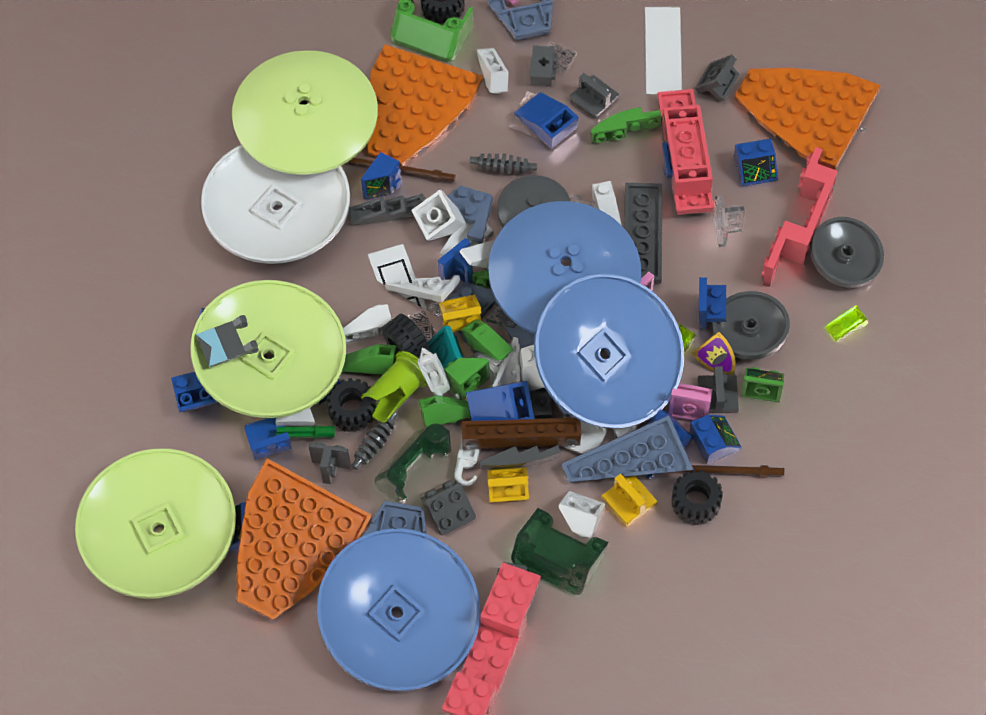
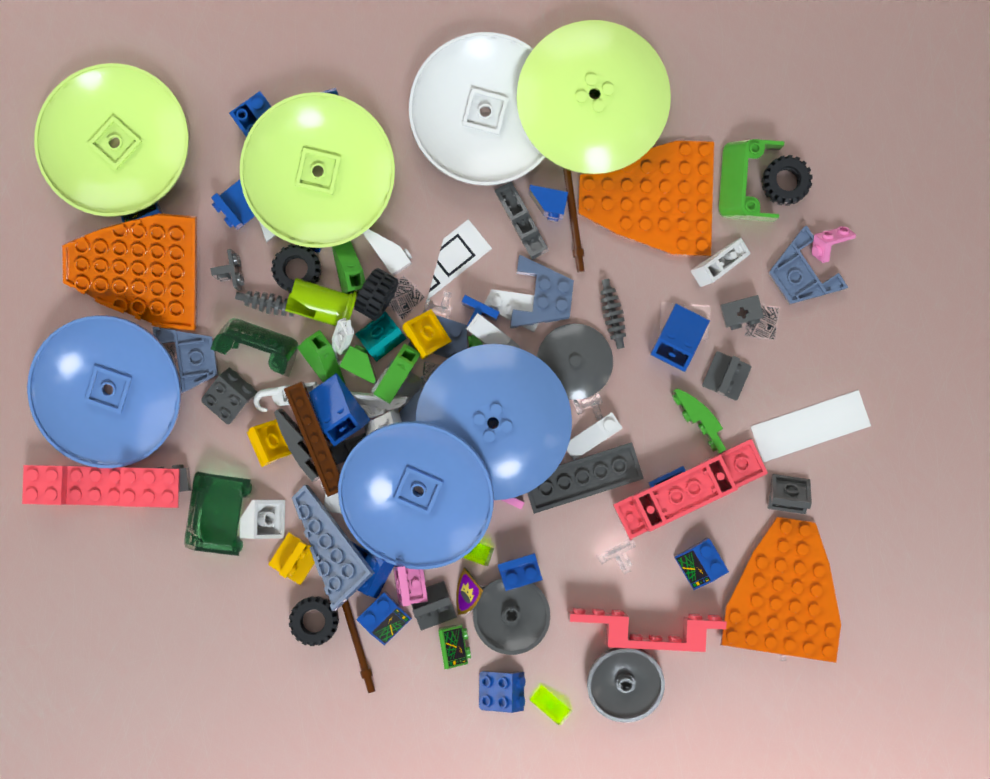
camera: 65 degrees right, 25 degrees up
dark grey flag [196,315,259,368] -> none
green axle [276,424,335,440] -> none
white wing [385,275,460,302] -> none
white slope [411,189,466,241] -> none
none -> blue bracket [479,671,526,713]

